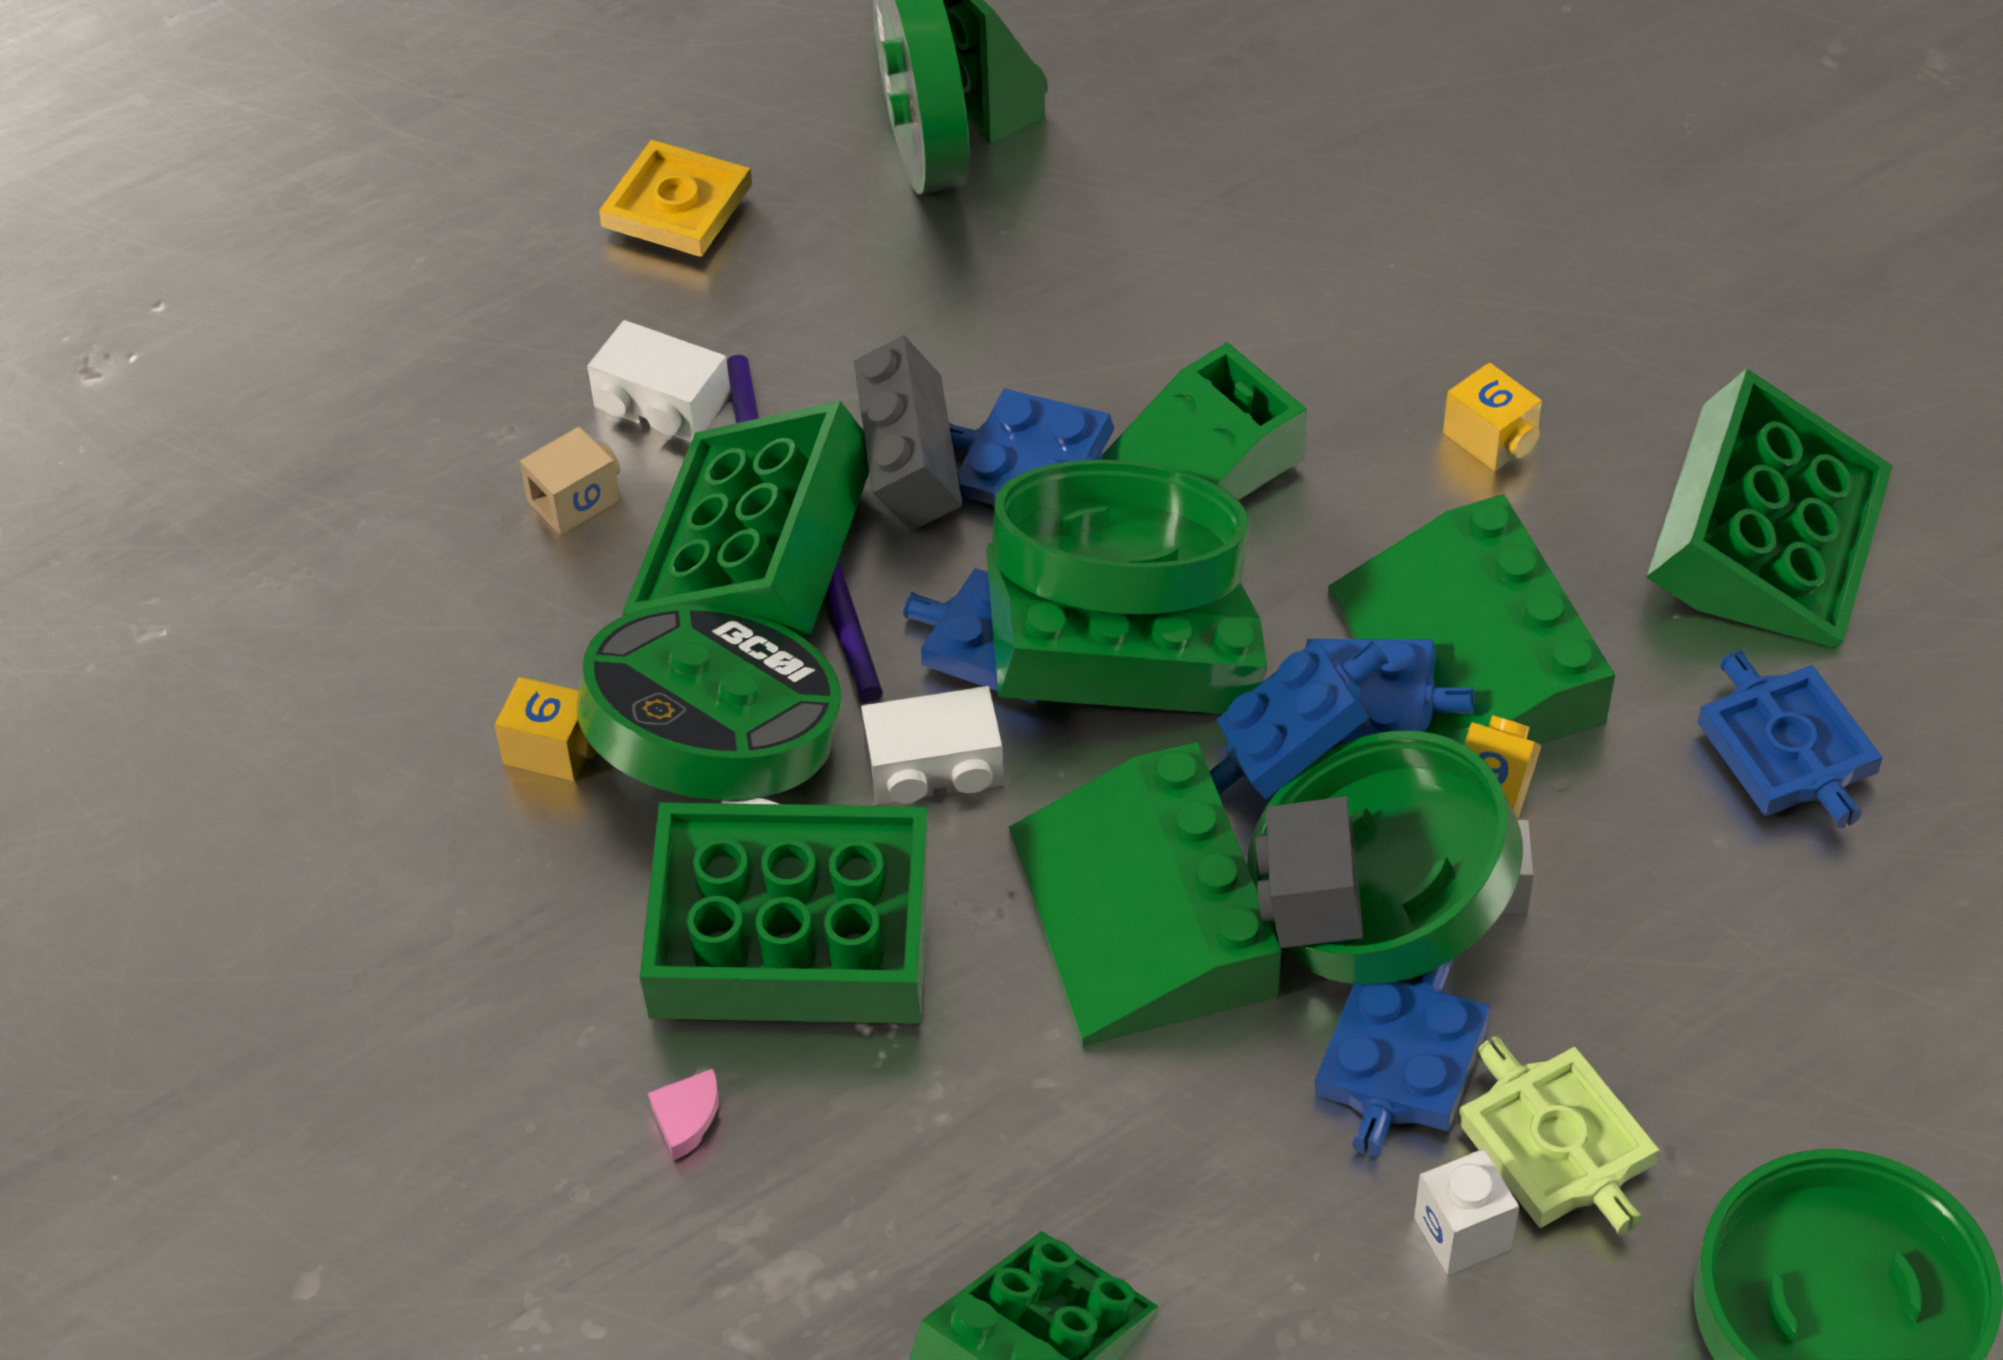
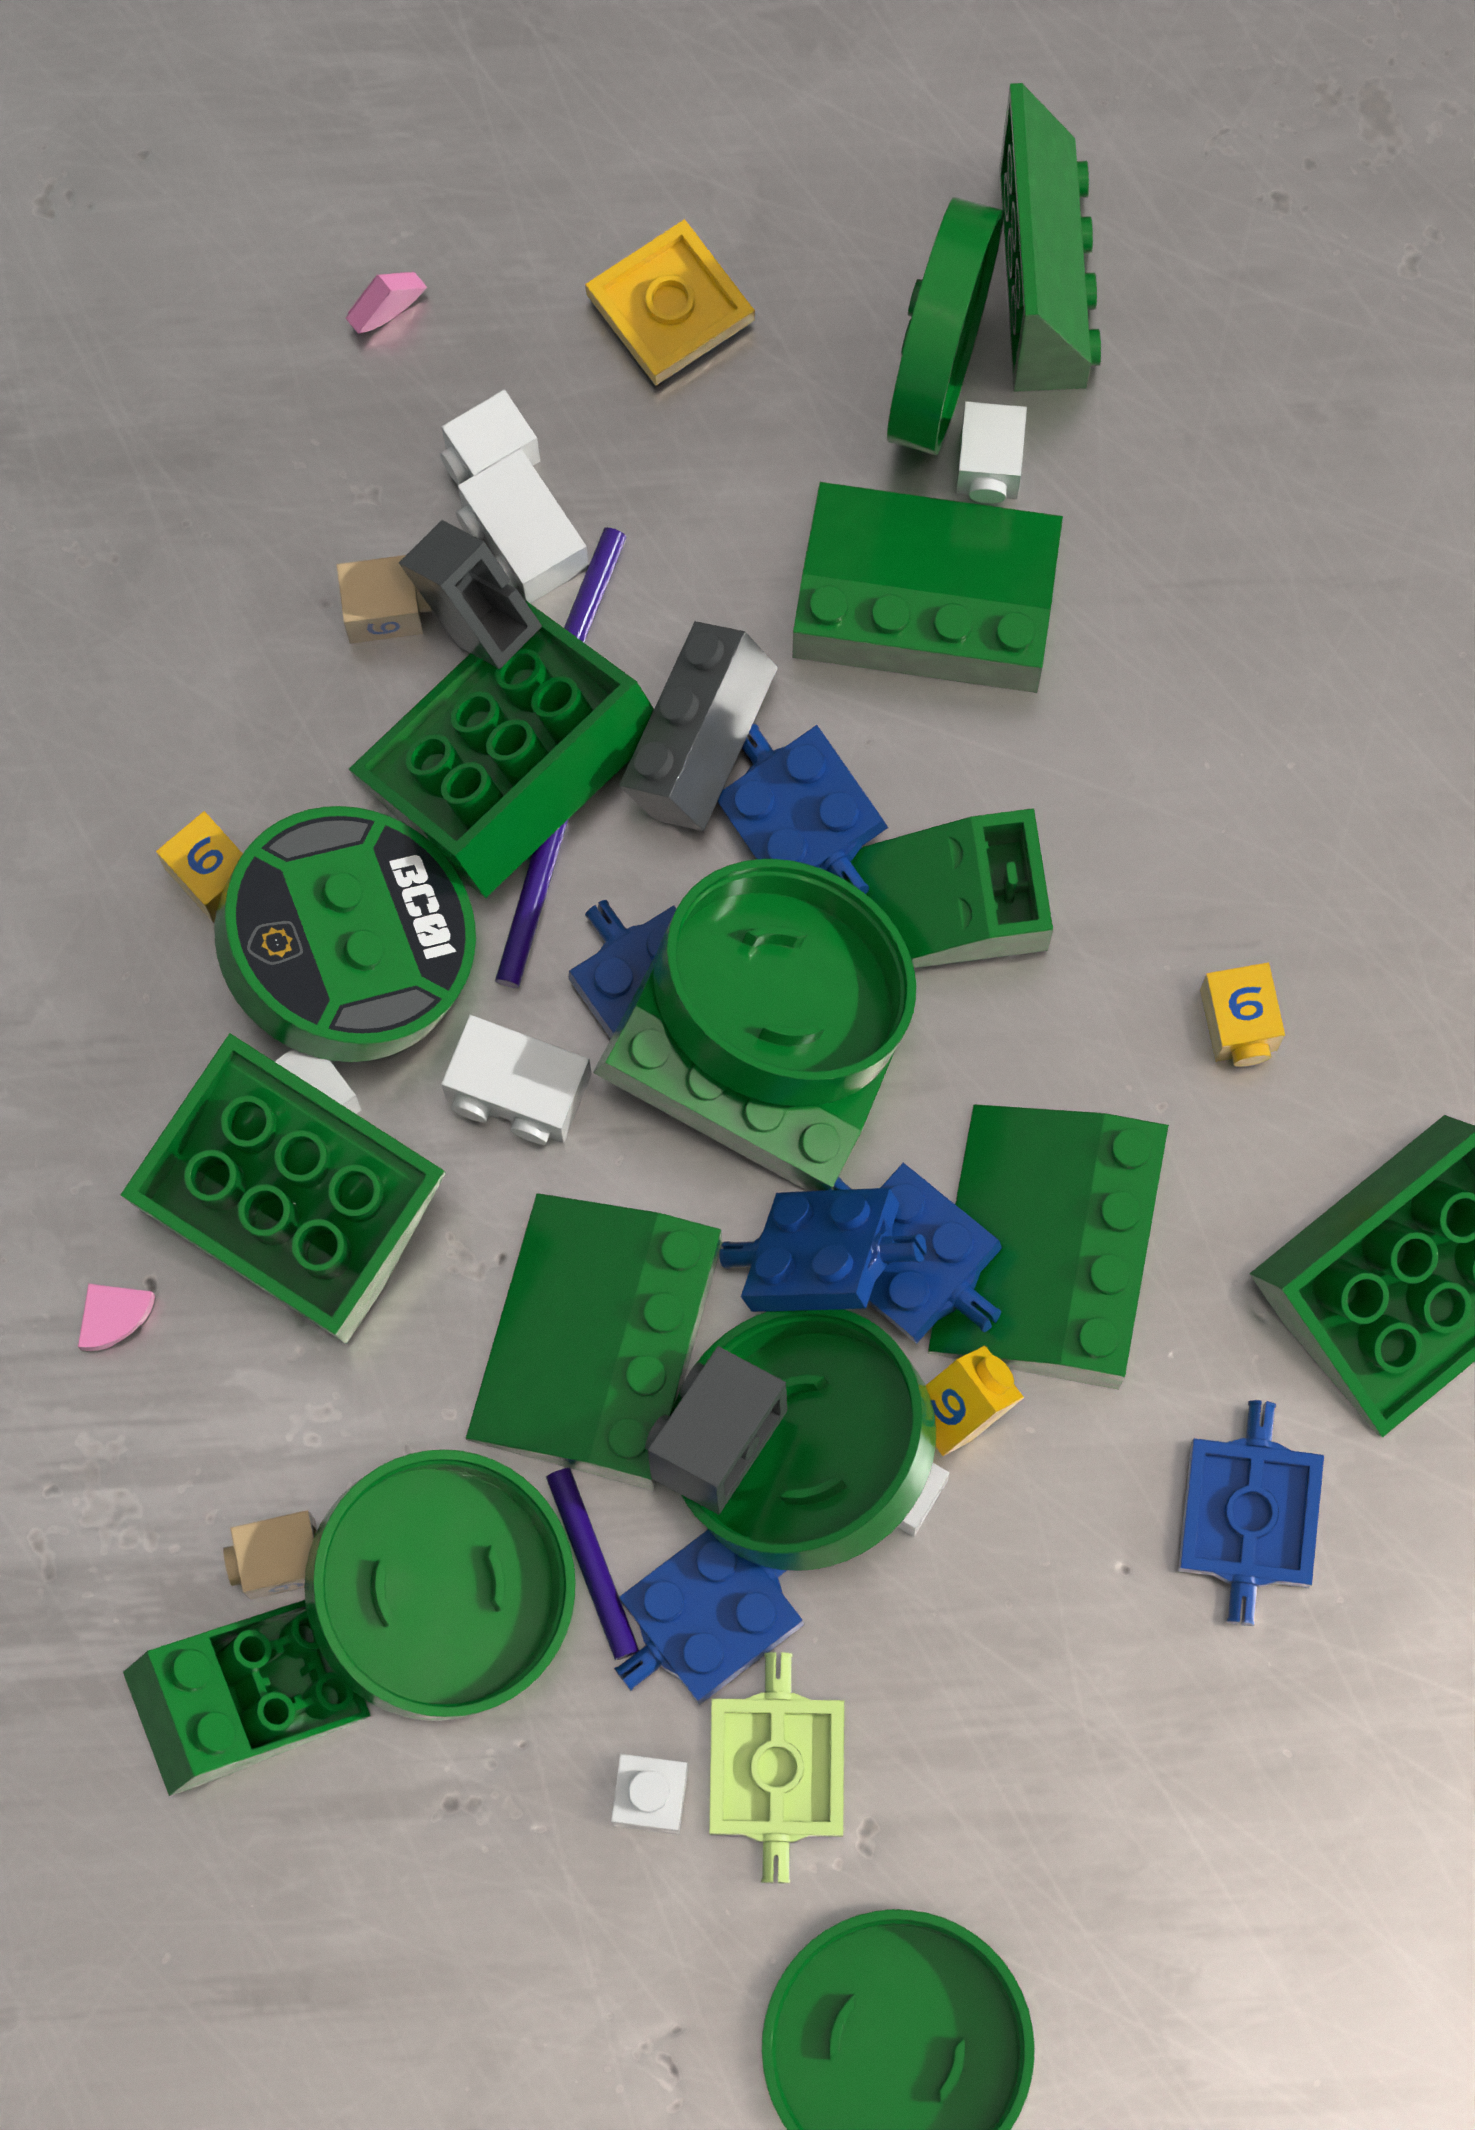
camera: 30 degrees right, 25 degrees up
none -> tan brick [223,1510,317,1600]
none -> green piece [304,1449,576,1721]
none -> bright pink tile [346,272,427,334]
none -> dark grey piece [399,520,542,669]
none -> white brick [440,389,540,485]
none -> dark purple bar [546,1467,639,1661]
none -> green slope [792,482,1063,693]
none -> white brick [956,401,1027,504]

